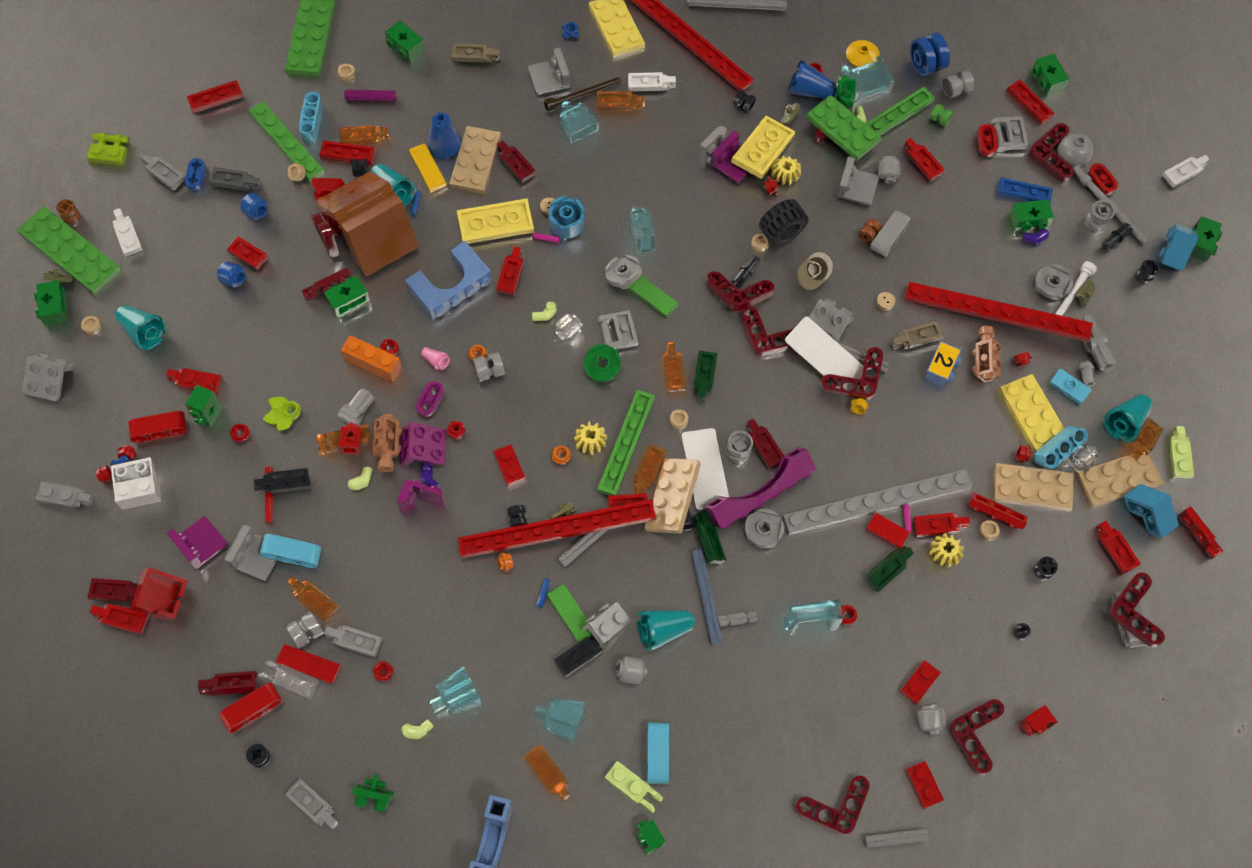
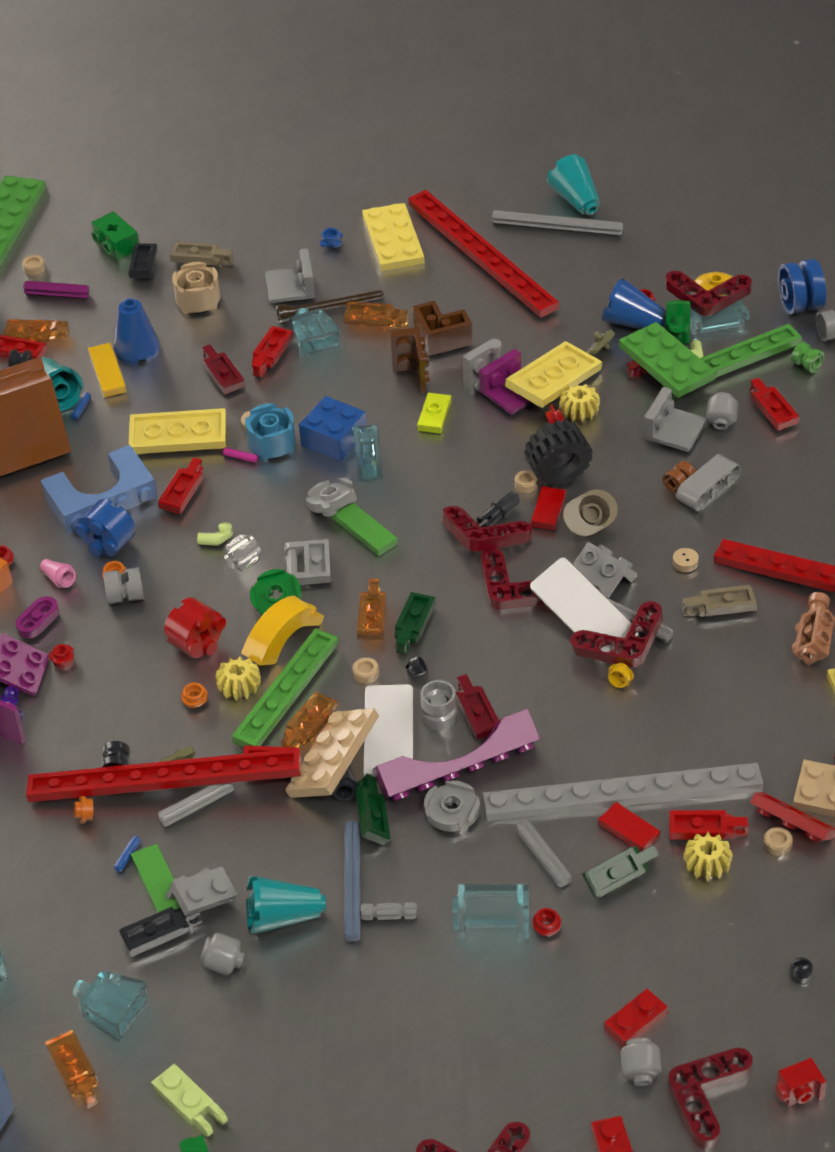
camera: 15 degrees right, 20 degrees down
tan plate [449,126,501,194] -> none
red plate [493,444,526,487] -> none
white hinge [628,72,676,91] -> none
medium azure beam [647,722,669,784] -> none
black wheel [733,89,756,112] -> none
dark pink piece [903,504,912,533] -> none
brick [923,341,962,388] -> none
none -> blue brick [74,499,136,557]
none -> black plate [128,243,158,278]
none -> red brick [164,597,226,658]
none -> tan brick [172,262,221,314]
none -> yellow arch [241,596,324,666]
none -> red hinge [252,326,294,378]
none -> blue brick [299,396,367,462]
none -> reddish brown bracket [390,327,430,394]
none -> black hinge [405,654,428,678]
none -> reddish brown brick [413,300,473,356]
none -> neon yellow plate [417,393,452,434]
none -> light grey axle [517,820,571,887]
none -> red tile [531,486,566,531]
none -> dark red beam [665,271,752,316]

